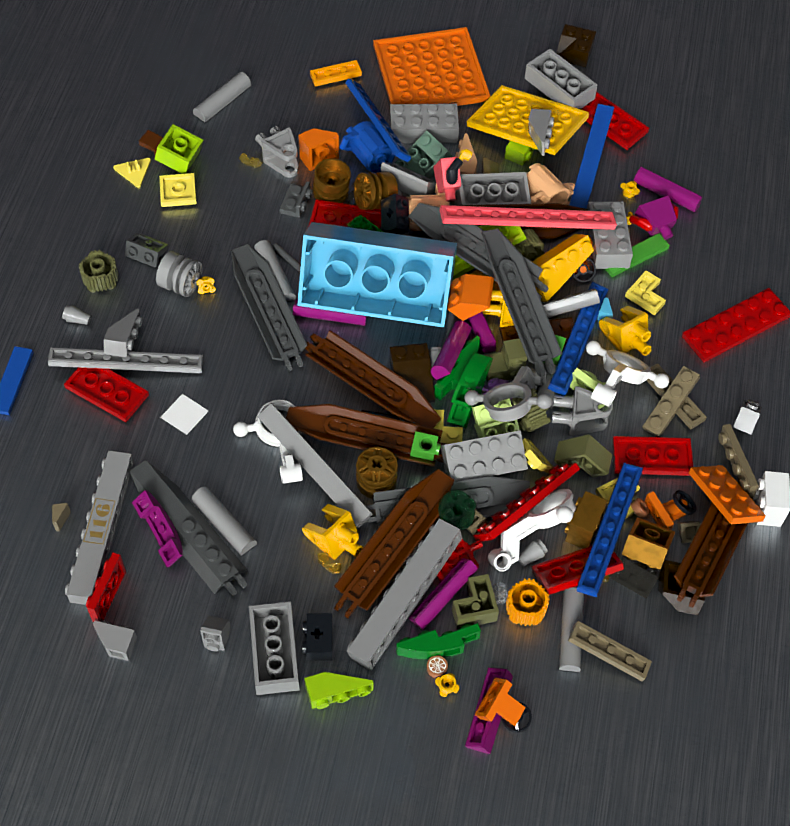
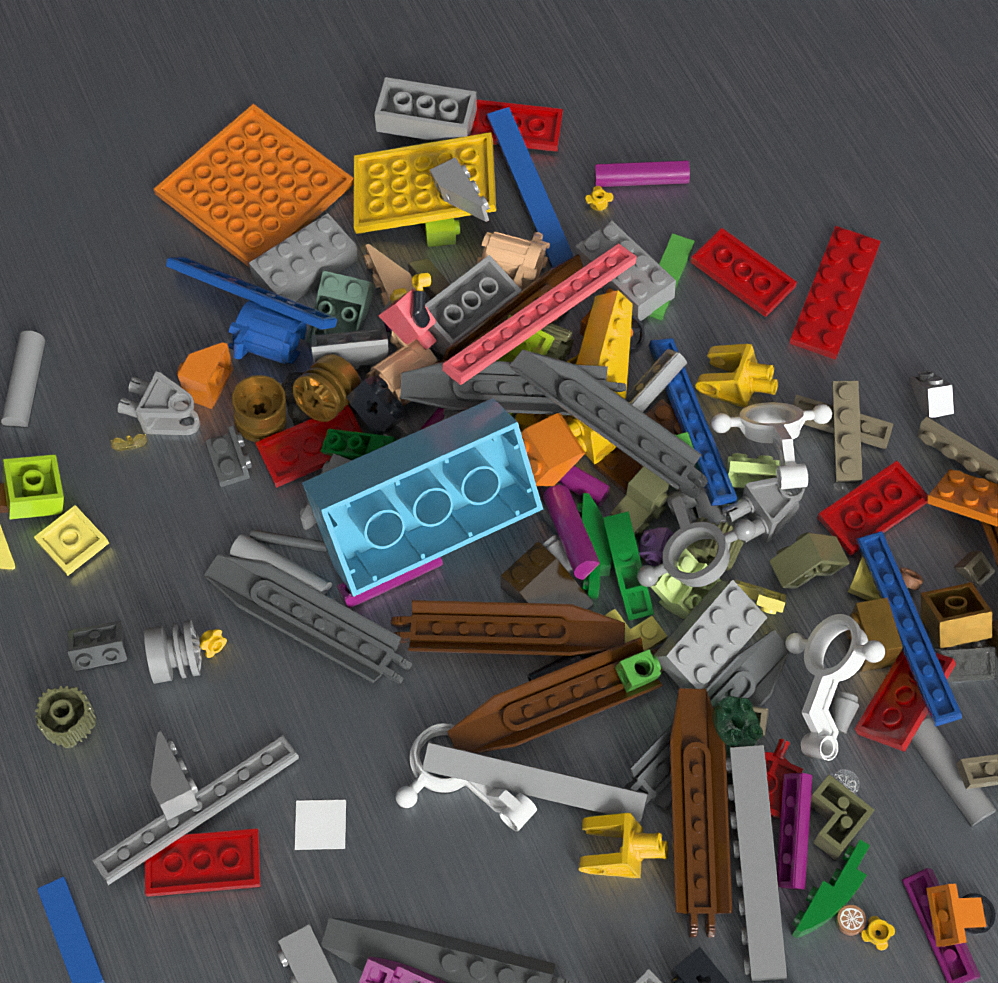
camera: 35 degrees left, 5 degrees up
light grey cone [62,305,92,325] -> none
light grey brick [192,486,257,556] -> none
light orange plate [310,60,362,86] -> none
clear yellow piece [318,552,342,574] -> none
pearl gold wheel [356,447,398,499] -> none
red plate [473,463,580,542] -> none
light orange brick [506,578,550,626] -> none
dark brown slope [557,24,596,68] -> none
medium azure slope [597,298,613,322] -> none
light yellow plate [625,271,666,315] -> none
magenta torso [626,196,679,240] -> none
orange piece [644,490,697,530] -> none
none -> red plate [691,228,797,317]

